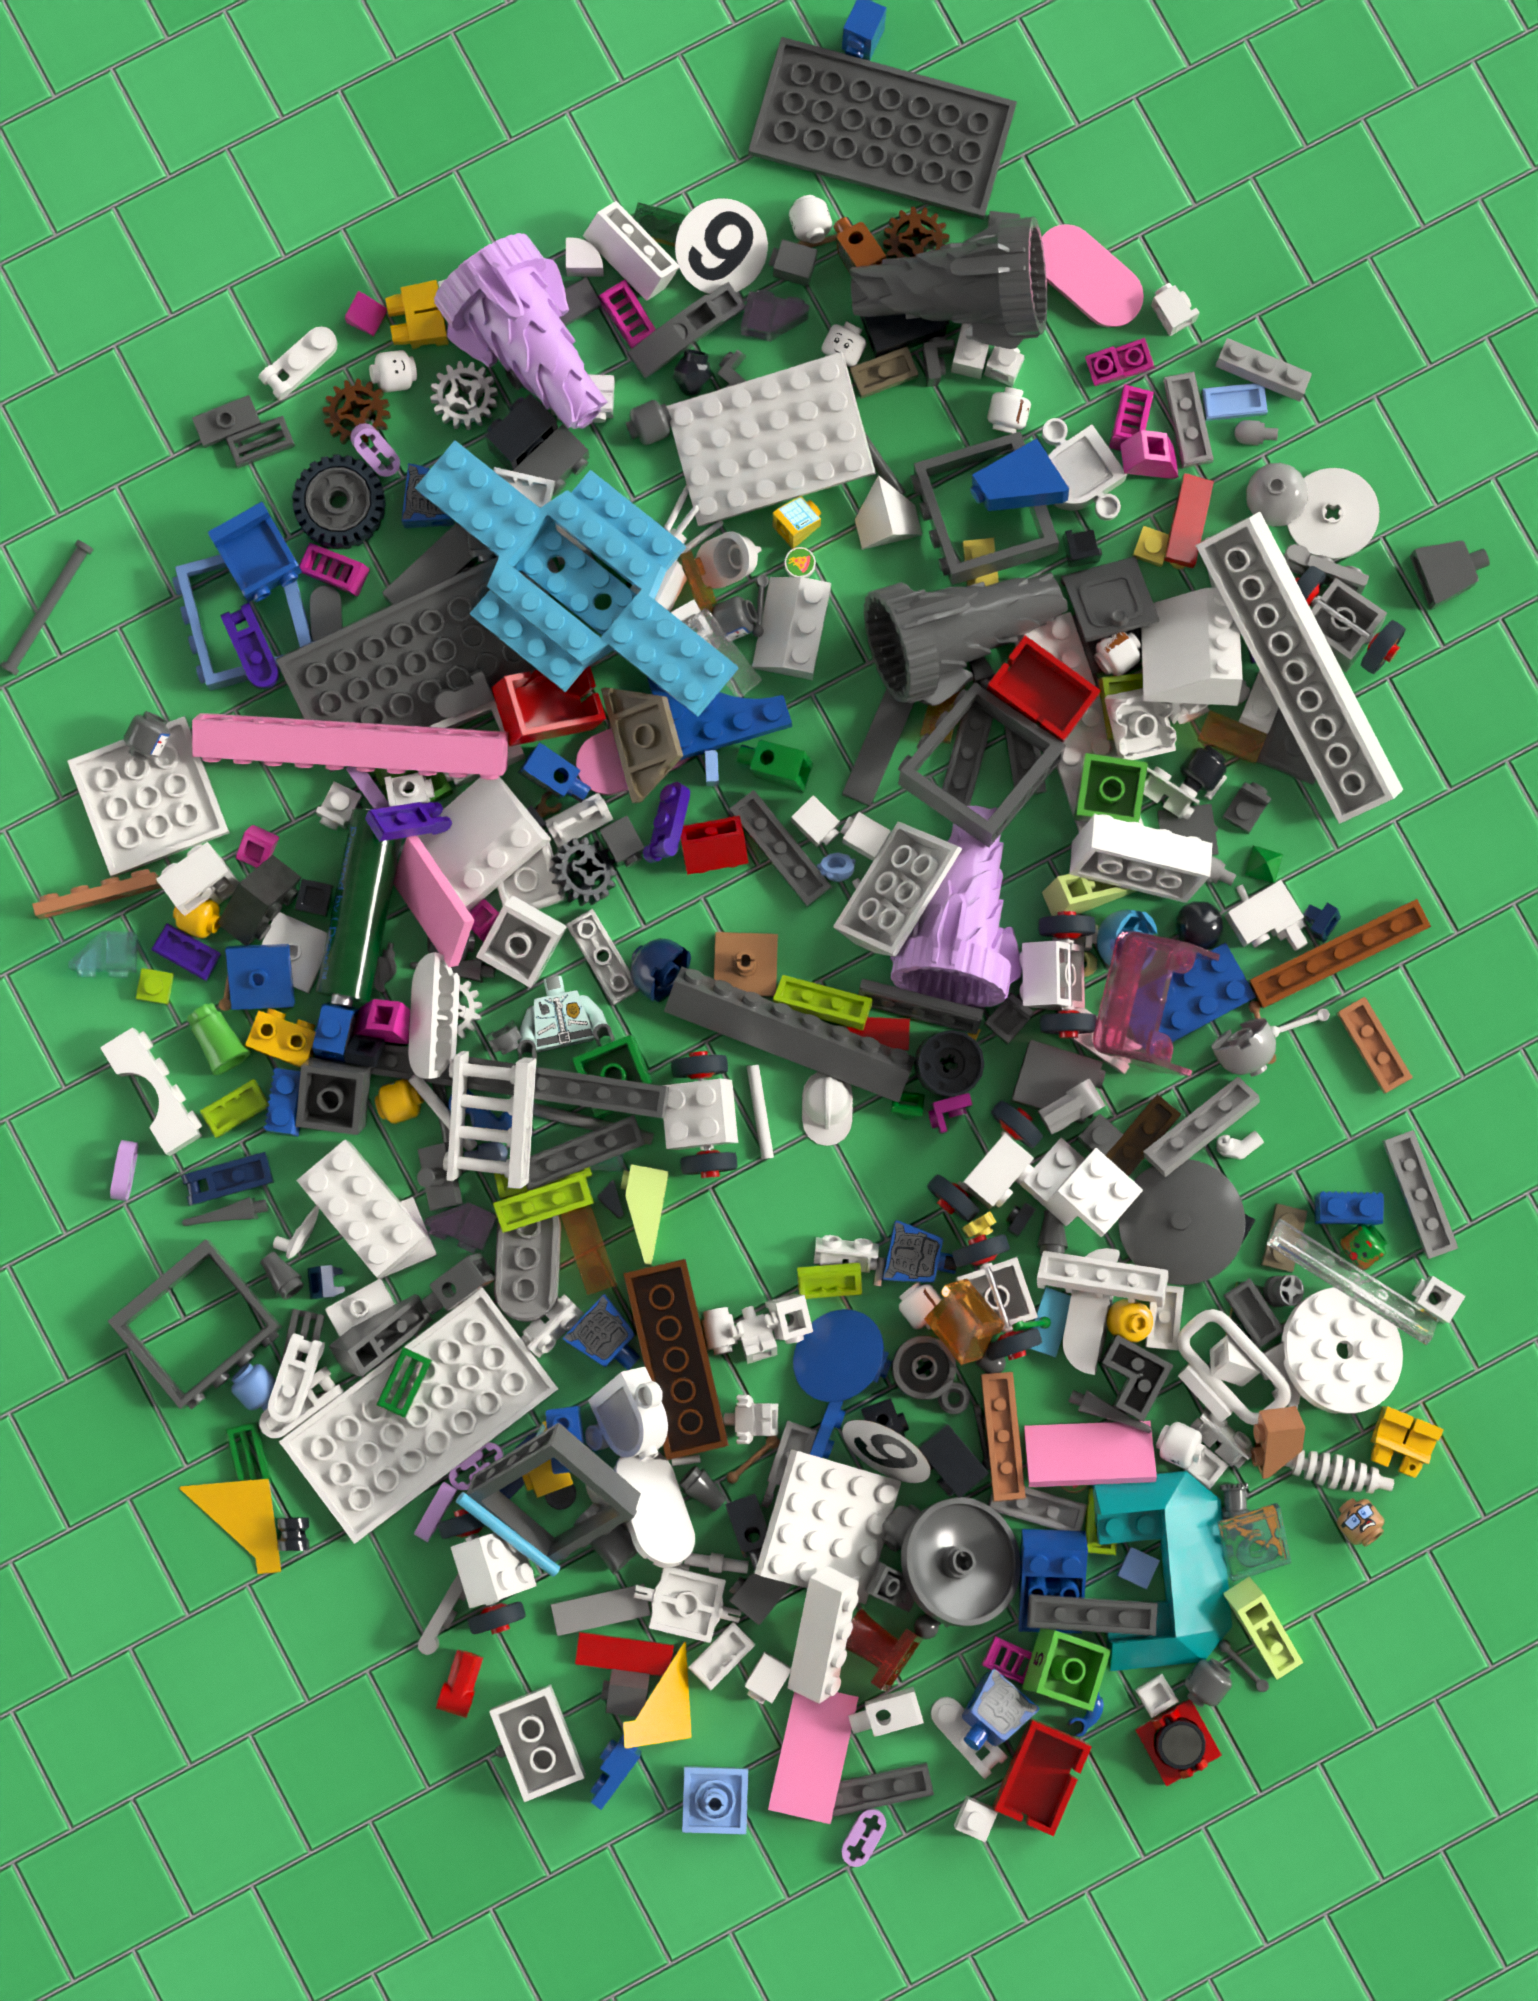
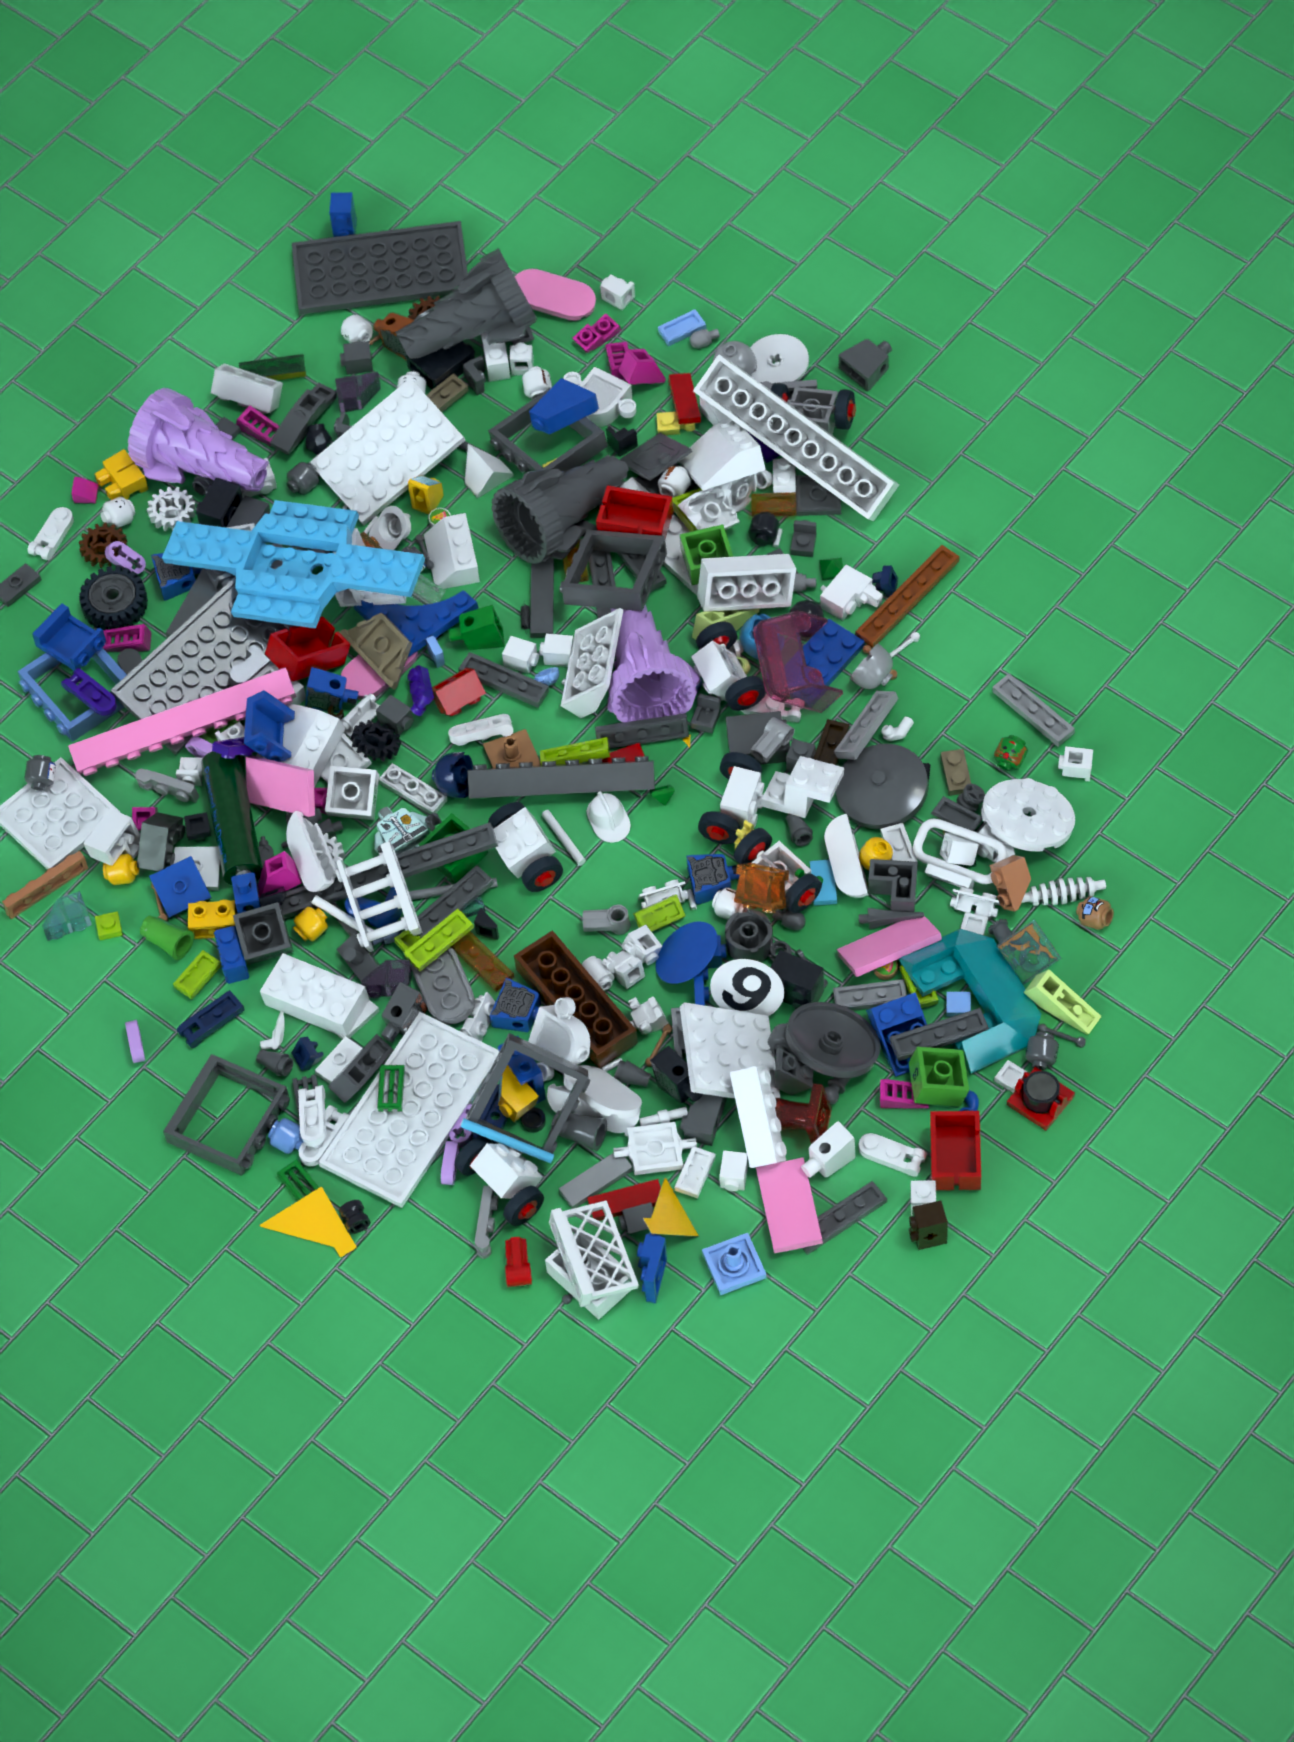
camera: 15 degrees left, 25 degrees down
white arch [100,1027,202,1156] -> none
dark purple plate [151,923,222,982] -> none
dark grey piece [182,1197,268,1226] -> none
dark grey tile [226,416,295,468] -> none
dark grey plate [485,1020,522,1055] -> none
white brick [566,238,604,277] -> none
yellowish green slope [621,1165,669,1266] -> none
white sticker [675,199,768,294] -> none
lavender beam [841,1808,886,1867] -> none
black wheel [914,1030,985,1097] -> none
magenta bracket [928,1093,973,1134] -> none
torso [962,1668,1040,1751] -> none
nougat plate [980,1372,1026,1502] -> none
black plate [1005,1202,1036,1237] -> none
white hinge [1037,1251,1168,1308] -> none
white hinge [1143,766,1200,820] -> none
white head [1156,1422,1206,1469] -> none
light grey tile [1163,372,1214,469] -> none
light grey plate [1215,338,1312,402] -> none
clear tile [1267,1218,1439,1345] -> none
blue brick [1315,1191,1384,1225] -> none
nougat plate [1337,997,1413,1094] -> none
yellow hips [1370,1406,1444,1478] -> none
none -> light grey hinge [134,768,199,803]
none -> blue panel [244,690,295,762]
none -> white plate [448,714,514,746]
none -> dark grey piece [521,601,530,634]
none -> white fence [549,1201,639,1307]
none -> light grey piece [582,905,631,935]
none -> dark brown brick [909,1200,948,1250]

